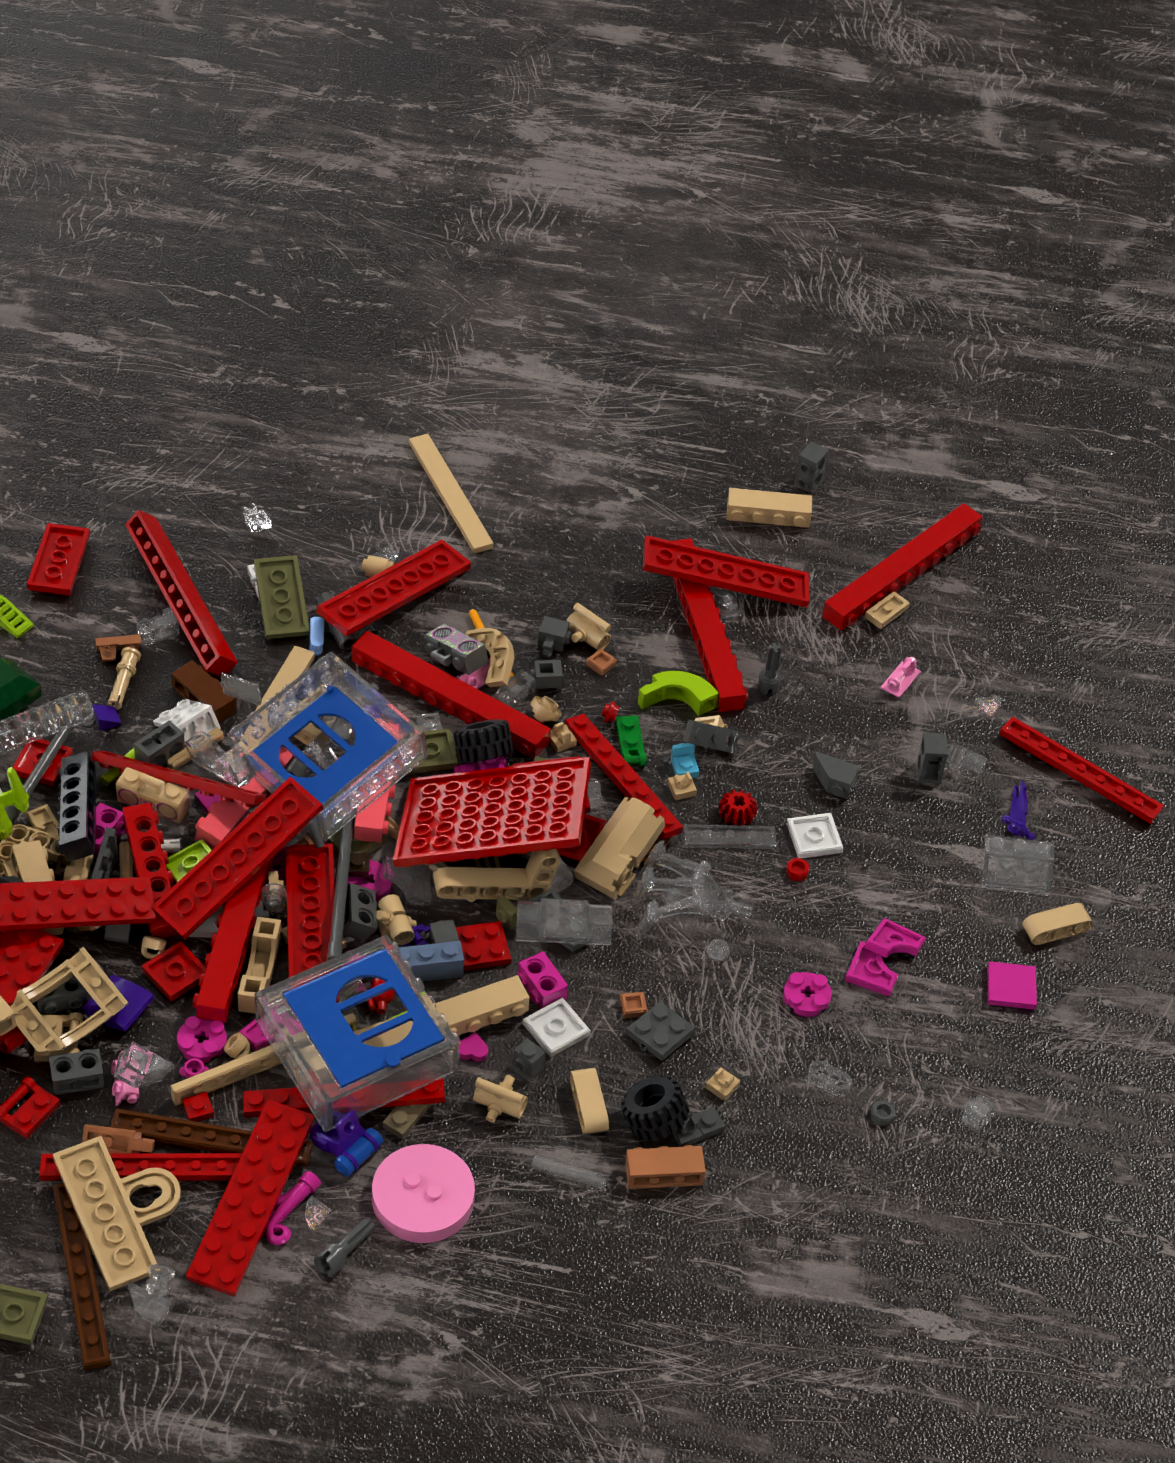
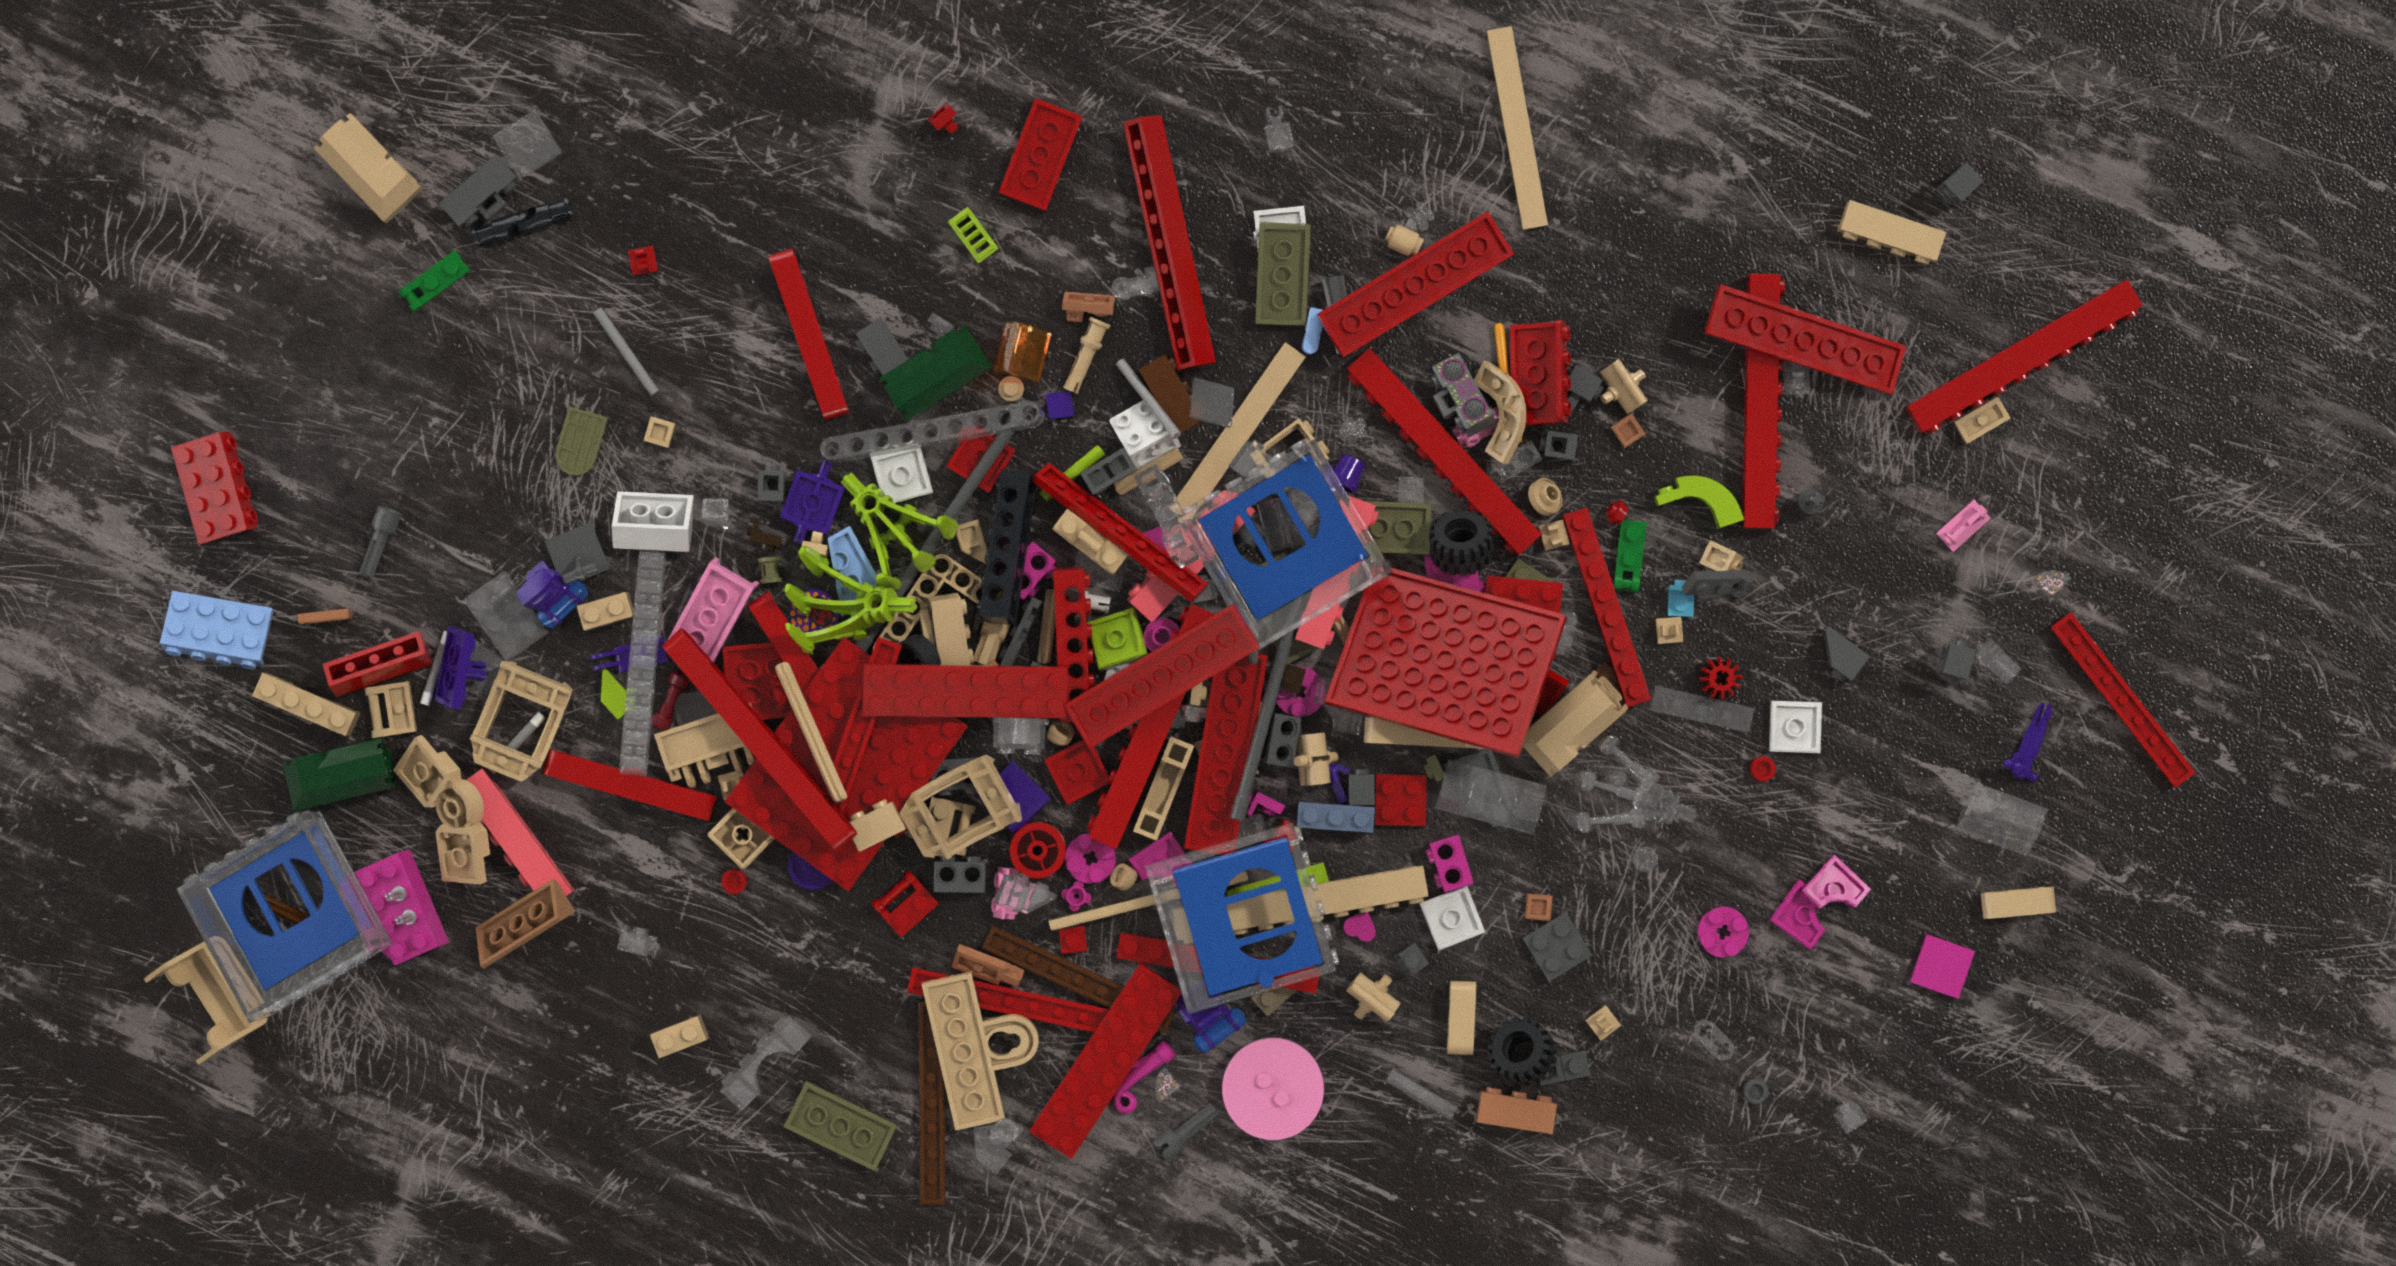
camera: 15 degrees right, 40 degrees up
none -> clear brick [992,717,1049,754]
none -> clear orange bracket [994,321,1051,382]
none -> red wheel [1010,822,1066,879]
none -> light grey bar [1116,359,1181,439]
none -> red bracket [1510,320,1571,426]

